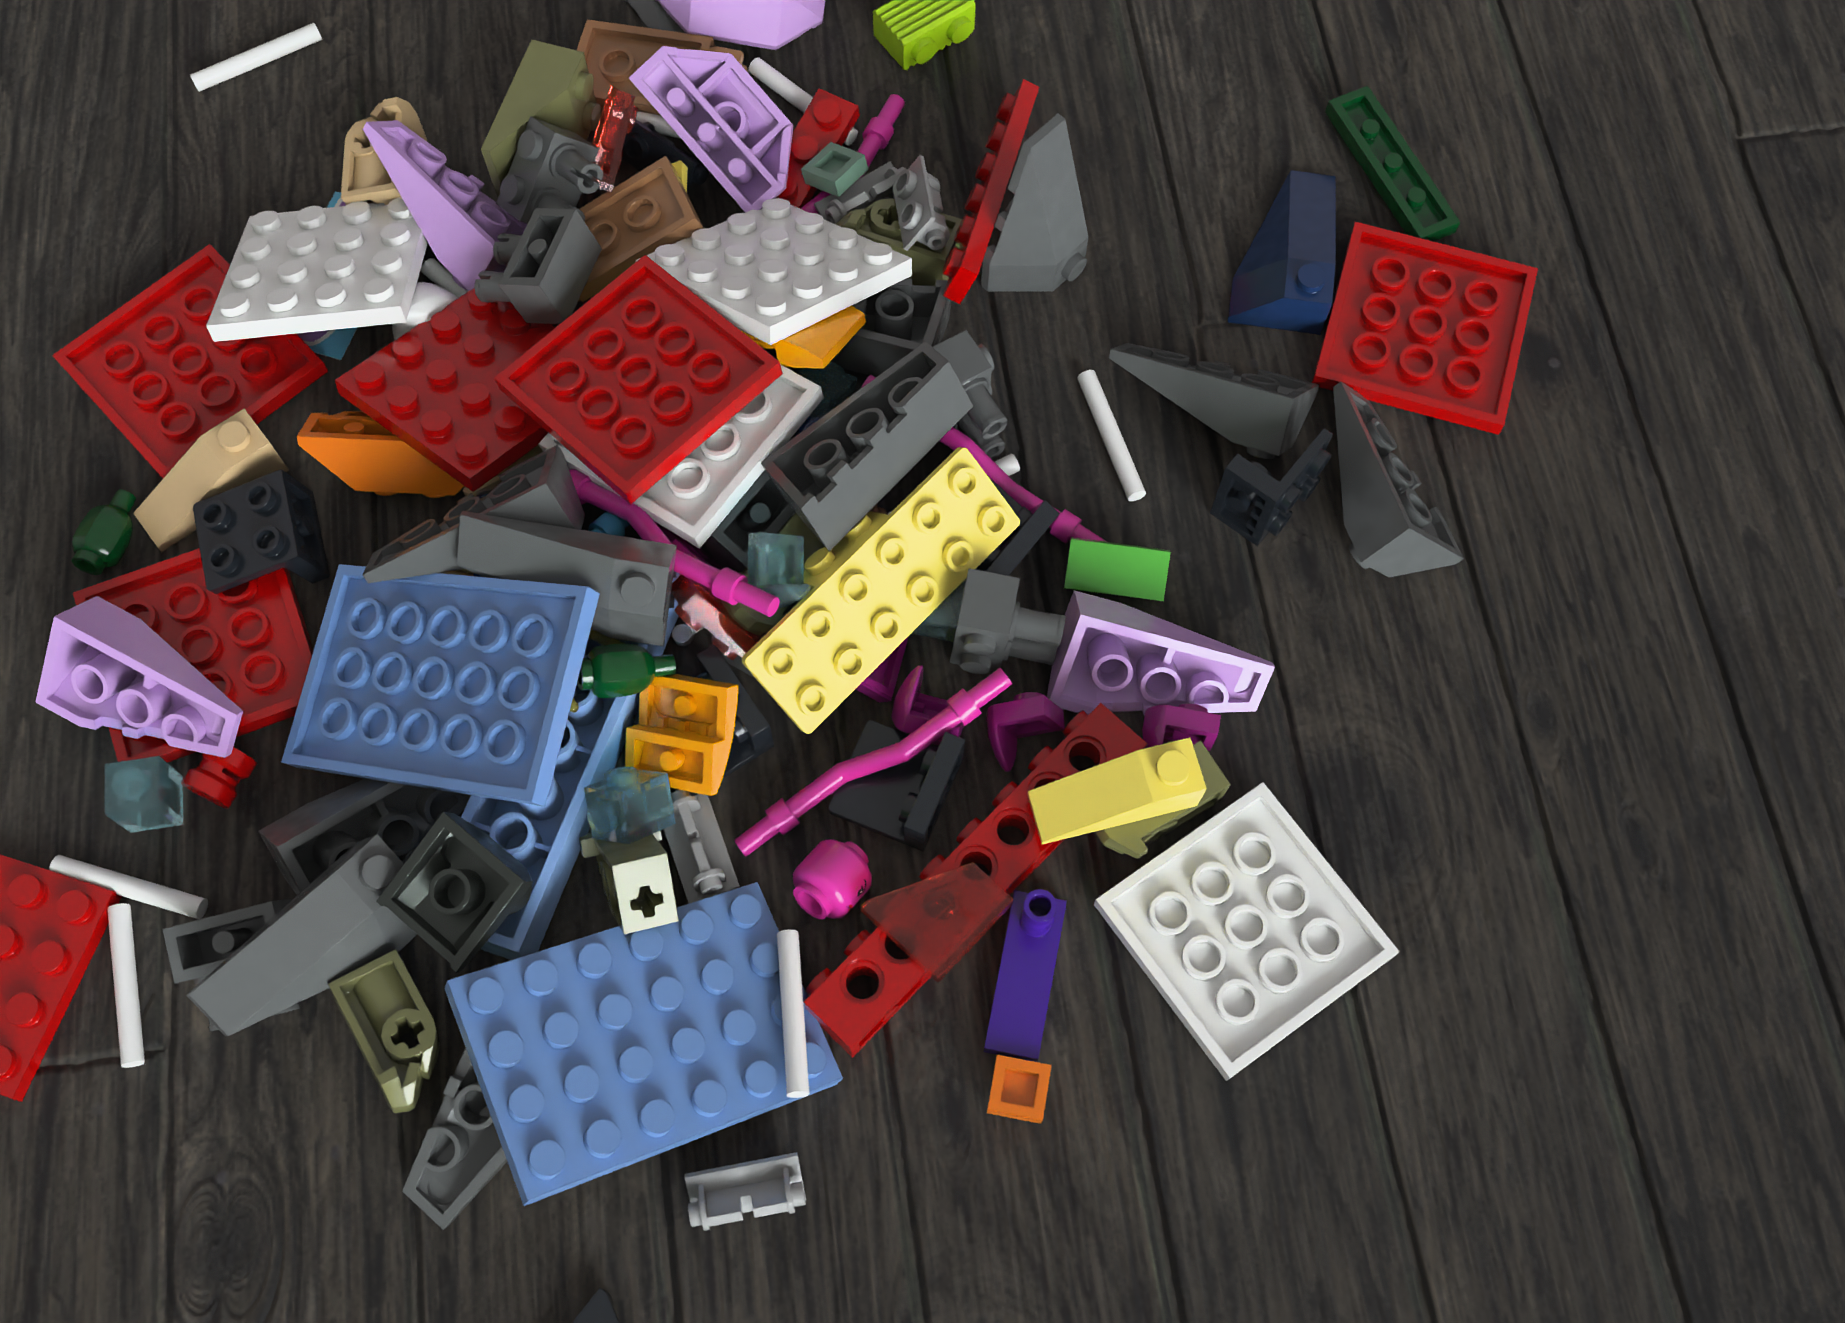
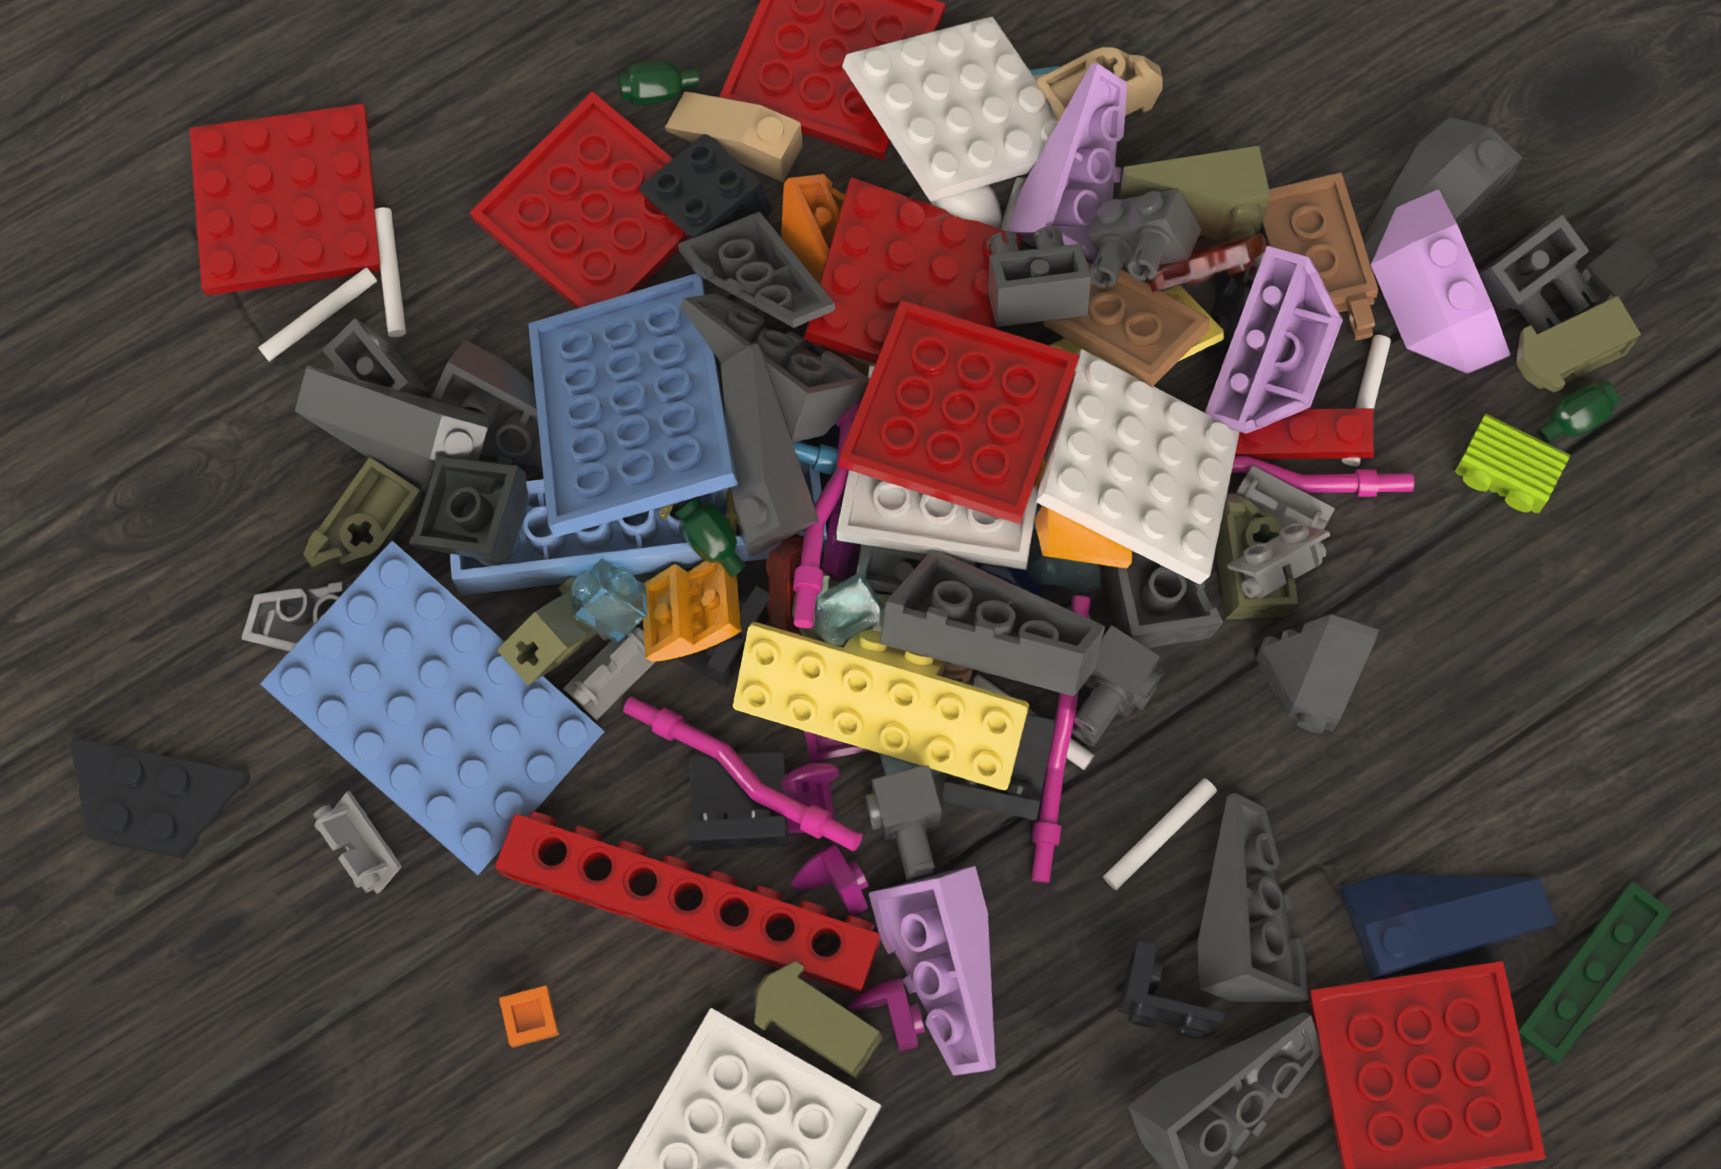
camera: 70 degrees right, 5 degrees up
lavender wedge [36,596,243,758] -> none
clear light blue brick [105,756,183,833] -> none
red wheel [181,747,257,809] -> none
white bar [777,930,810,1098] -> none
dark pink head [793,839,872,919] -> none
sand green plate [801,142,869,197] -> none
clear red wing [861,862,1013,983] -> none
red plate [942,79,1039,304] -> none
dark purple piece [983,889,1067,1062] -> none
light yellow slope [1027,737,1207,845] -> none
bright green tile [1064,537,1171,601] -> none
none -> dark grey wedge [678,212,836,328]

